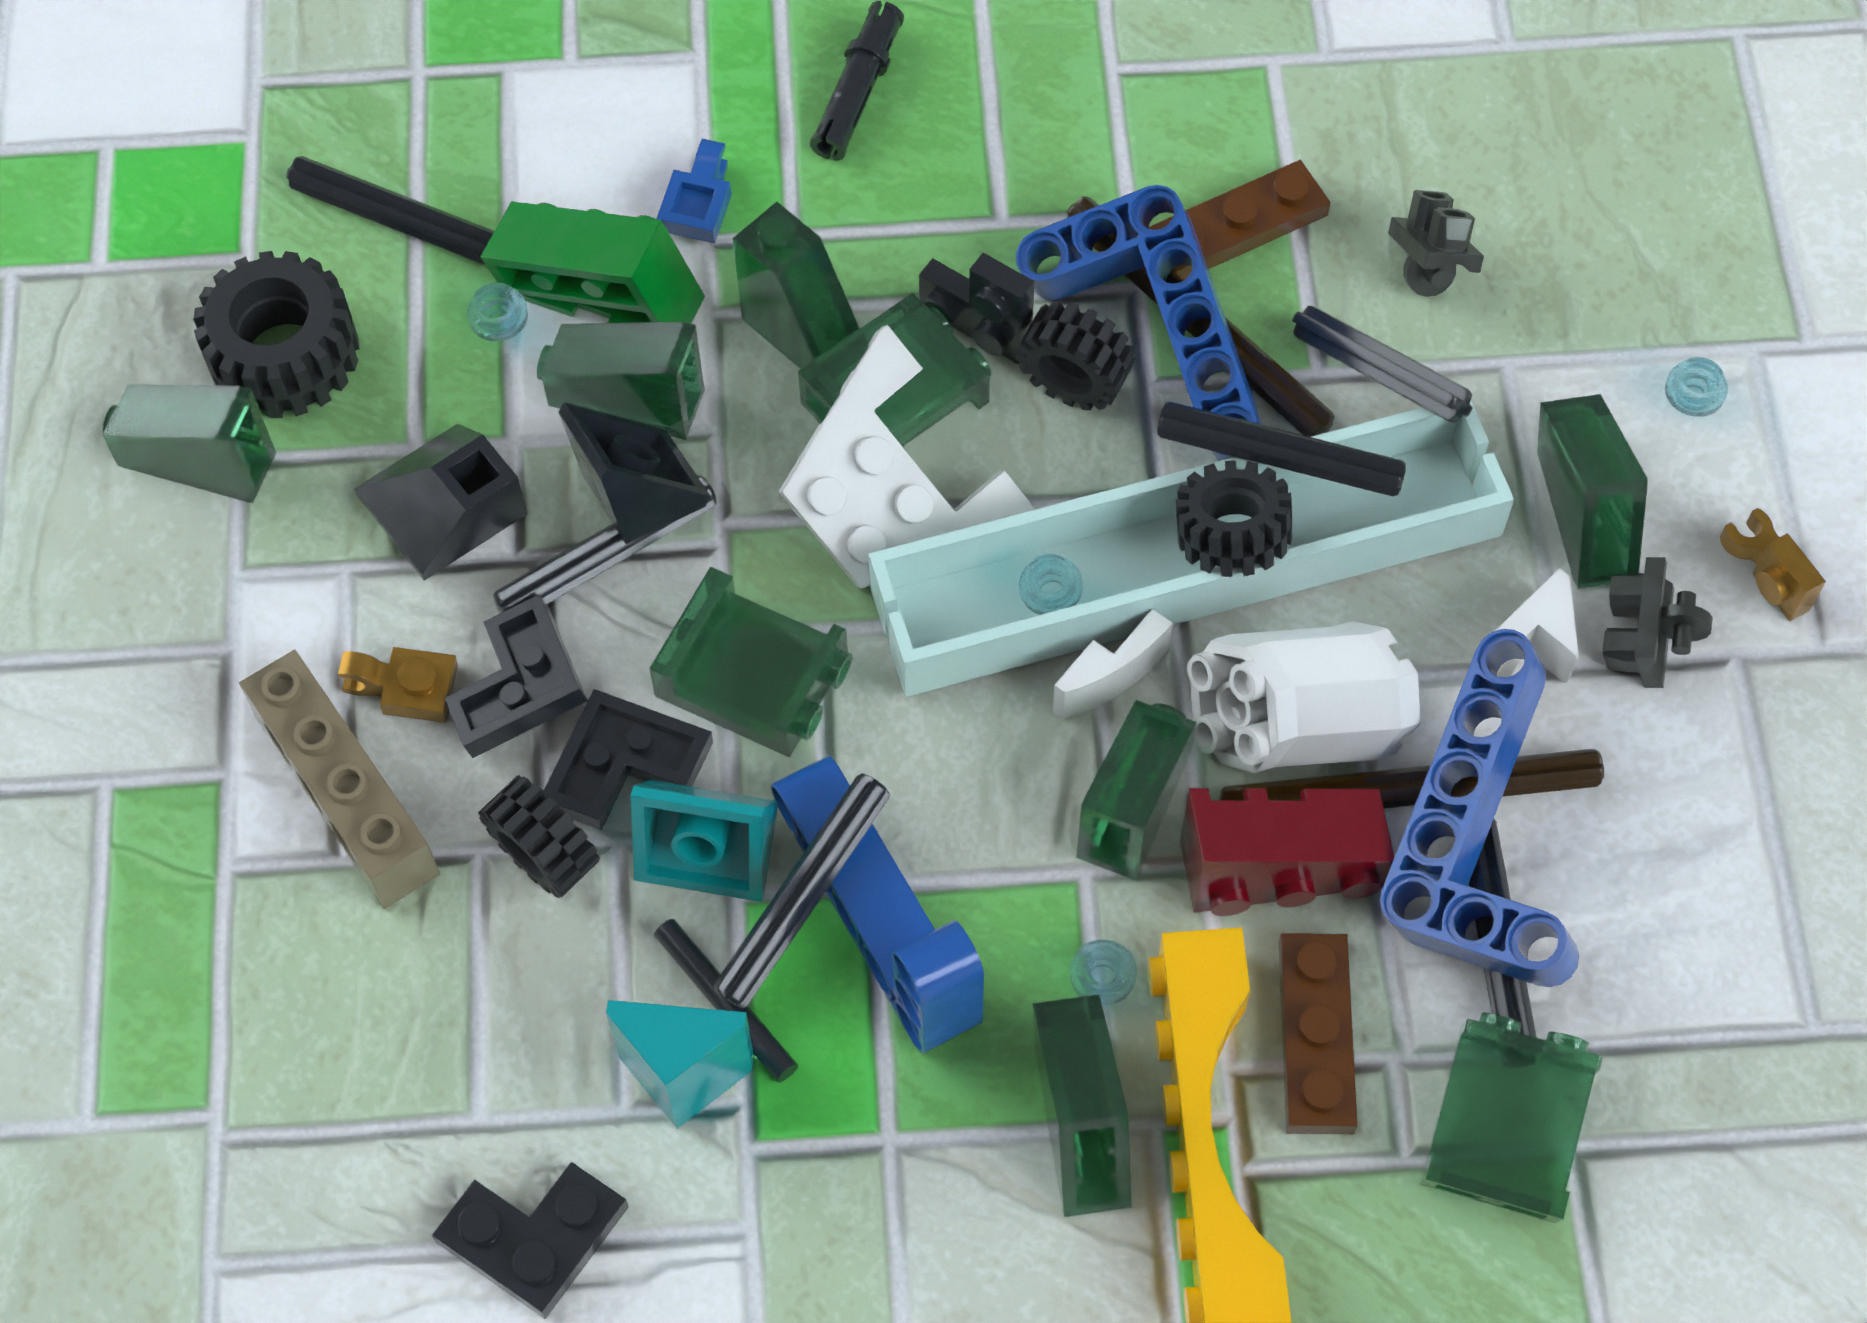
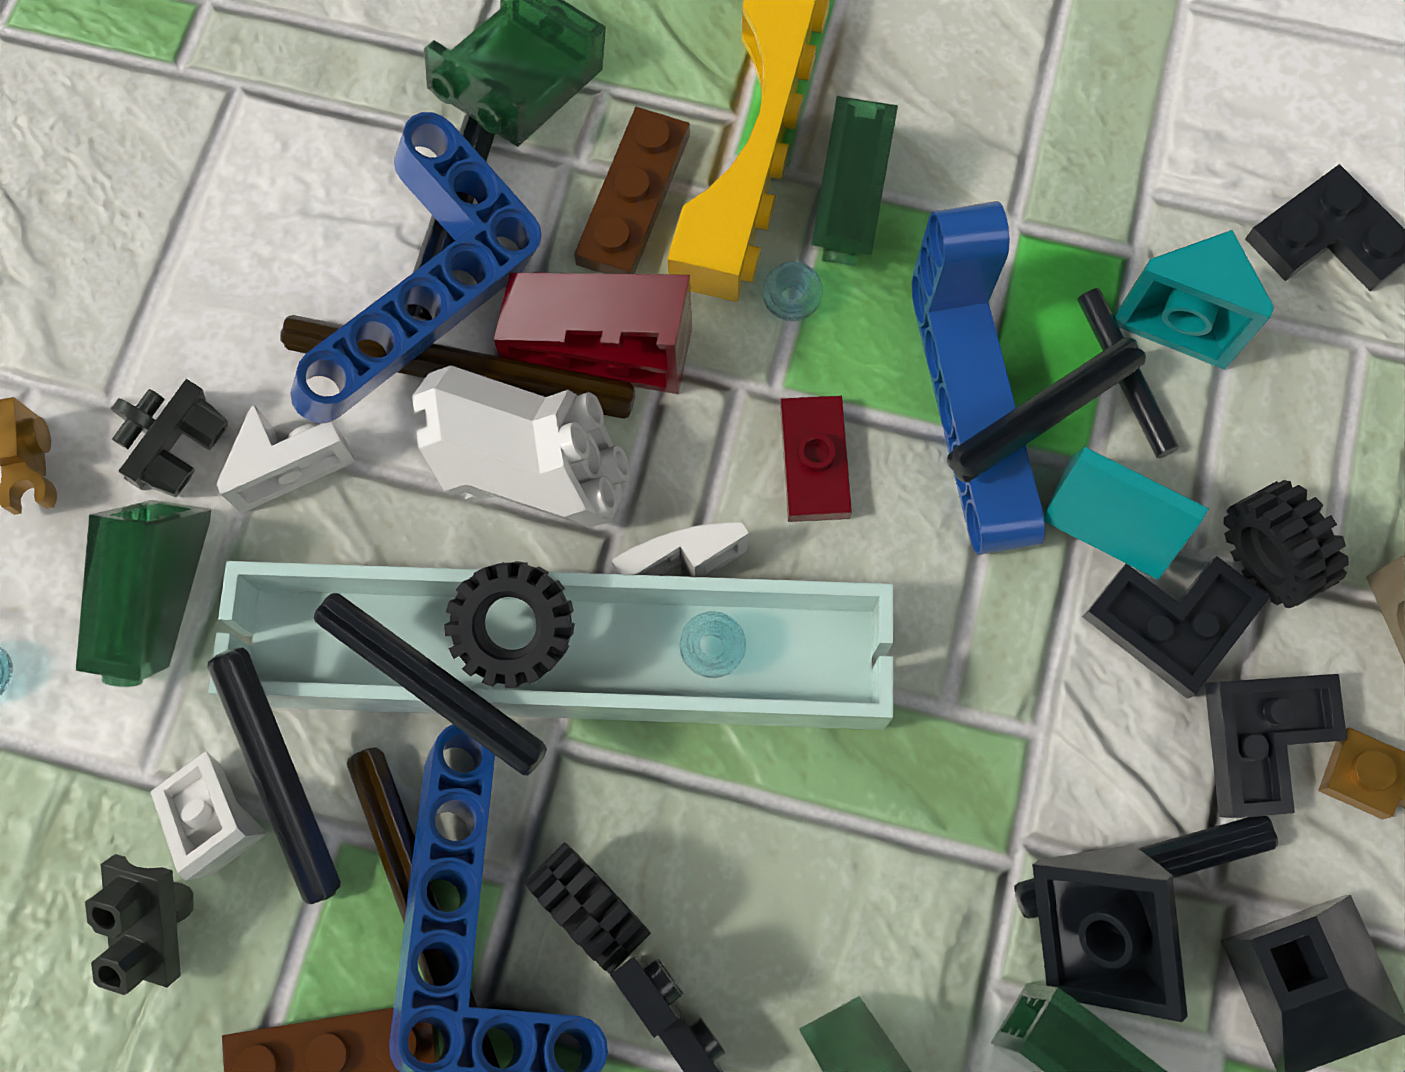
camera: 160 degrees left, 10 degrees up
clear green panel [649,566,853,758] -> none
white wing [778,325,1035,589] -> none
clear green panel [798,293,991,447] -> none
clear green slope [1076,700,1197,881] -> none
none -> white slope [150,751,266,881]
none -> dark red plate [780,395,852,522]

